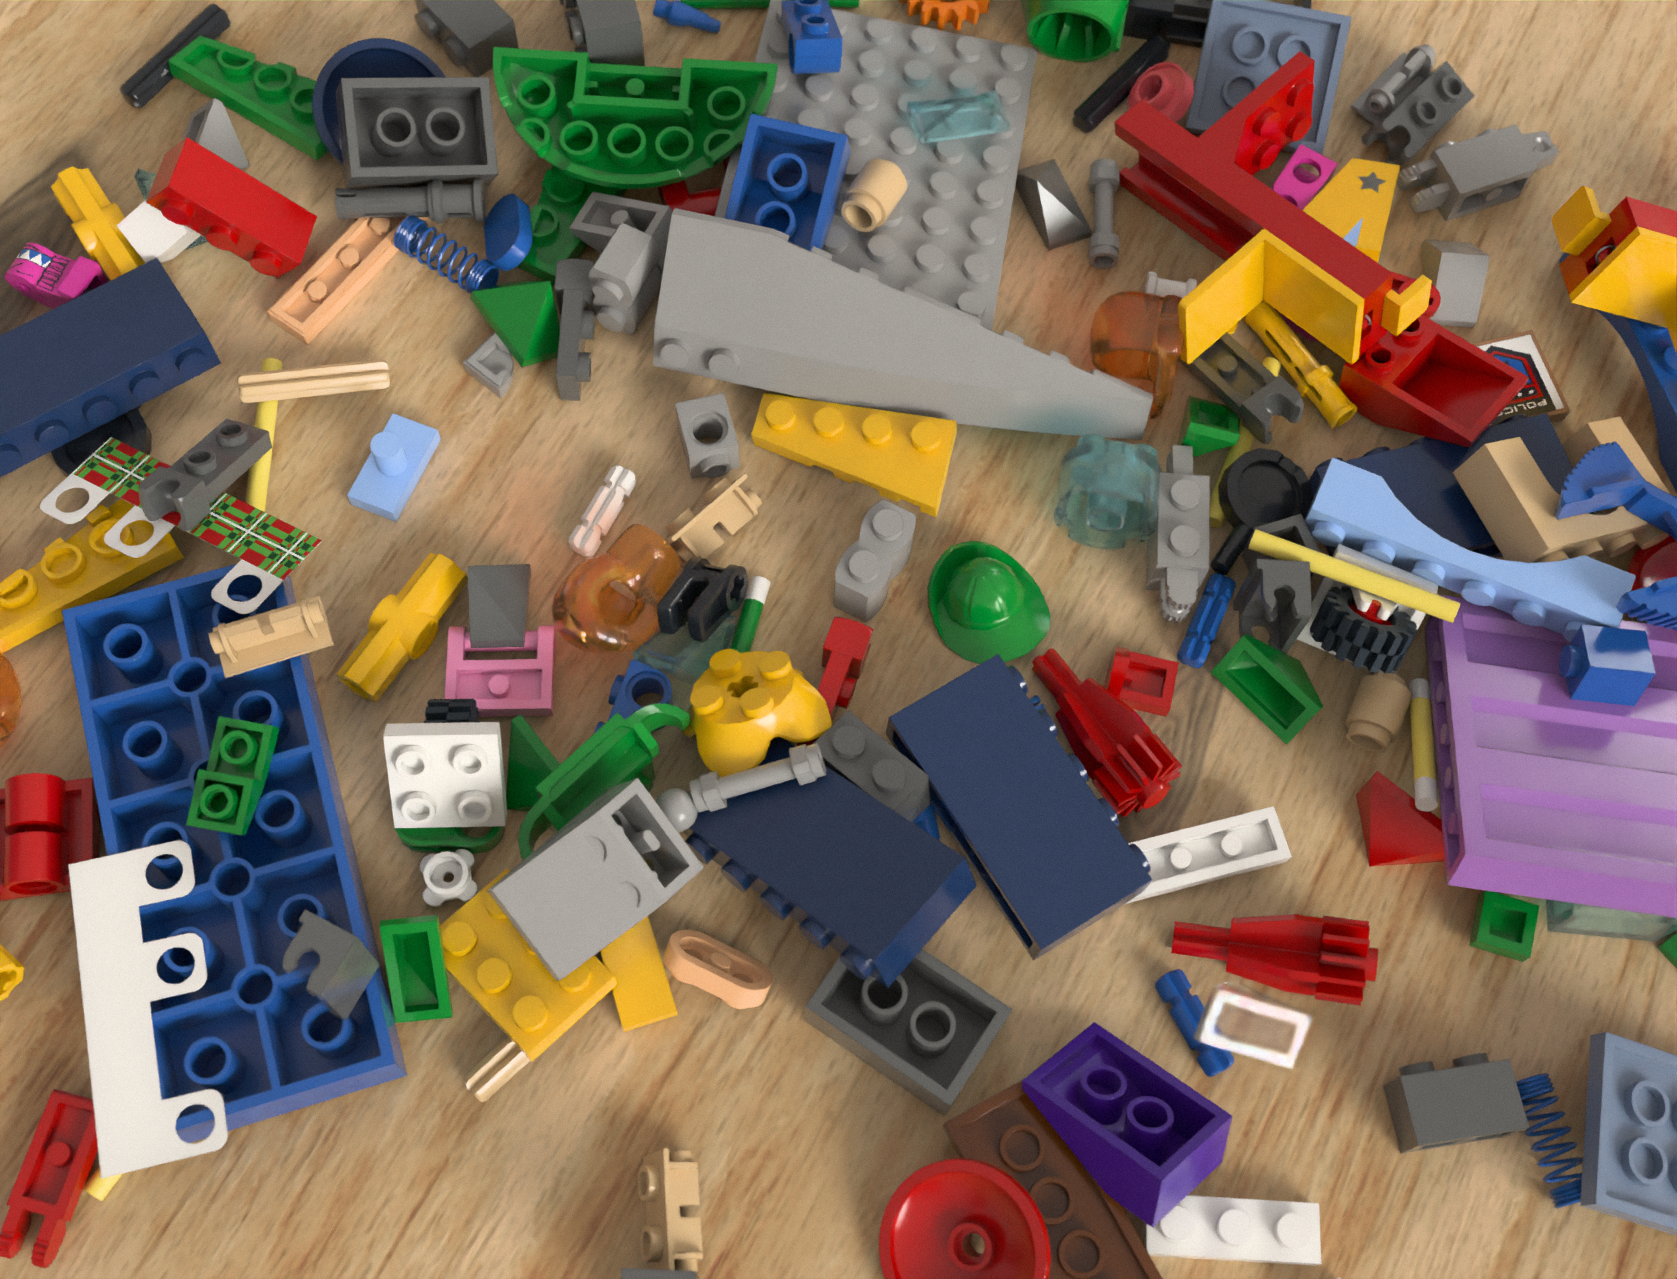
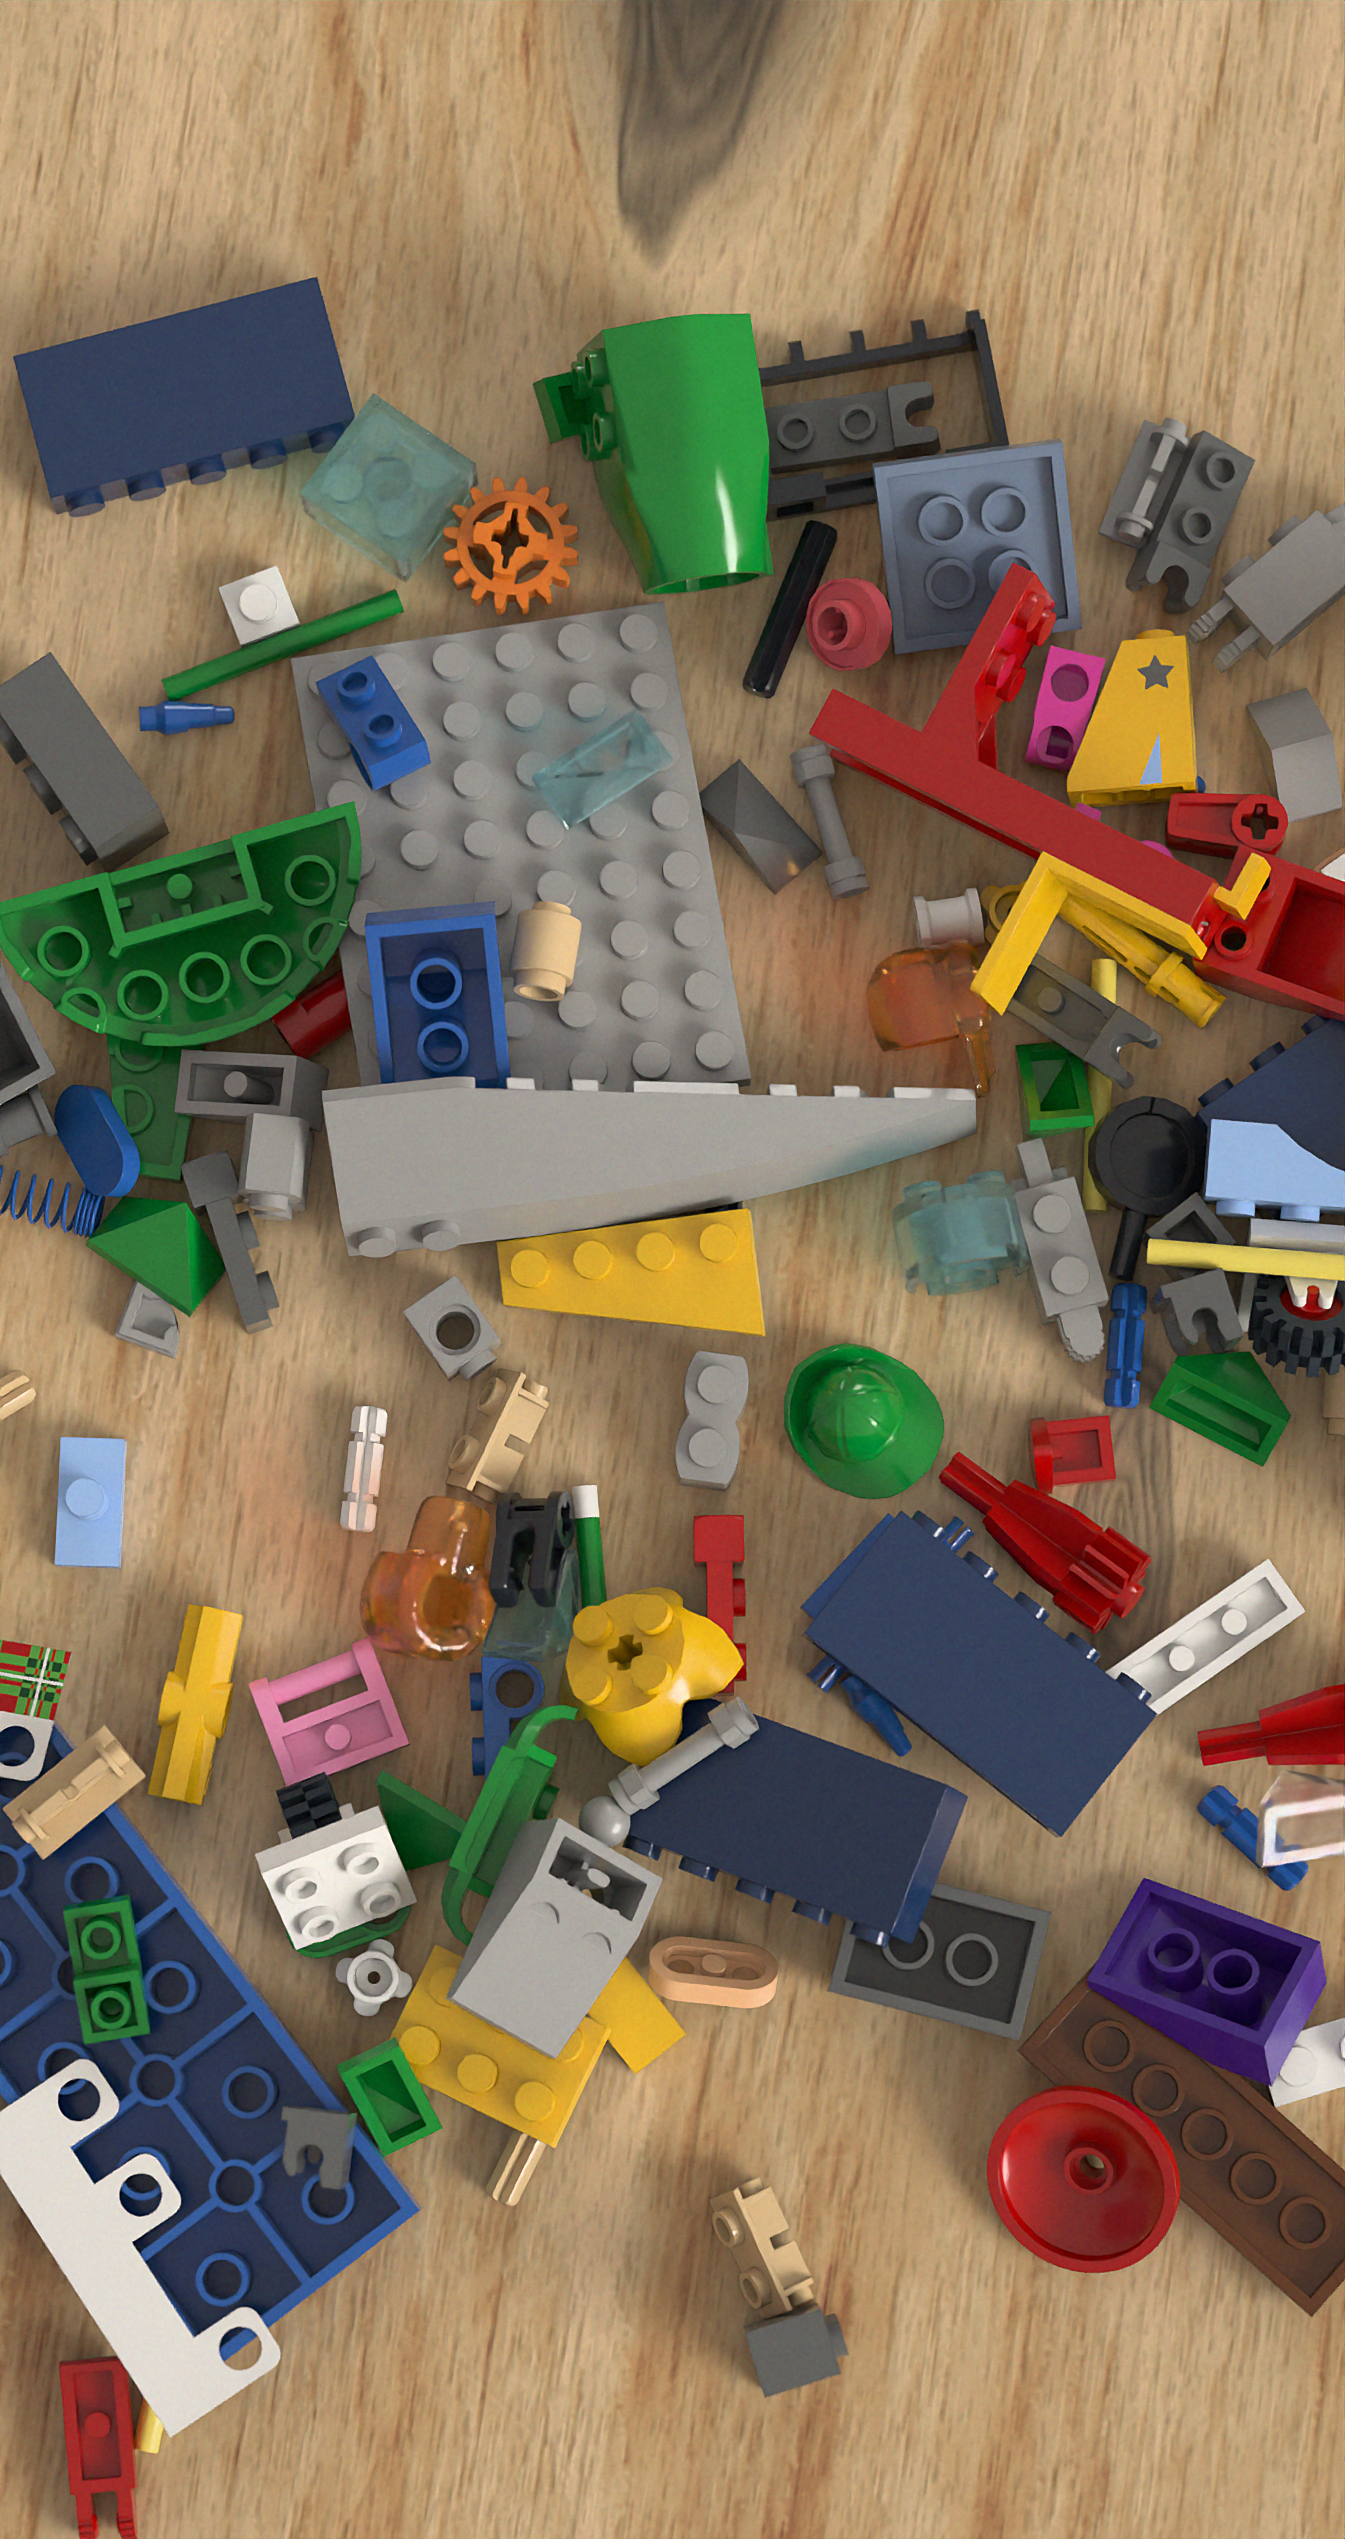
camera: 15 degrees left, 15 degrees up
dark grey slope [468,564,531,648] -> none
dark grey brick [813,710,930,822] -> none

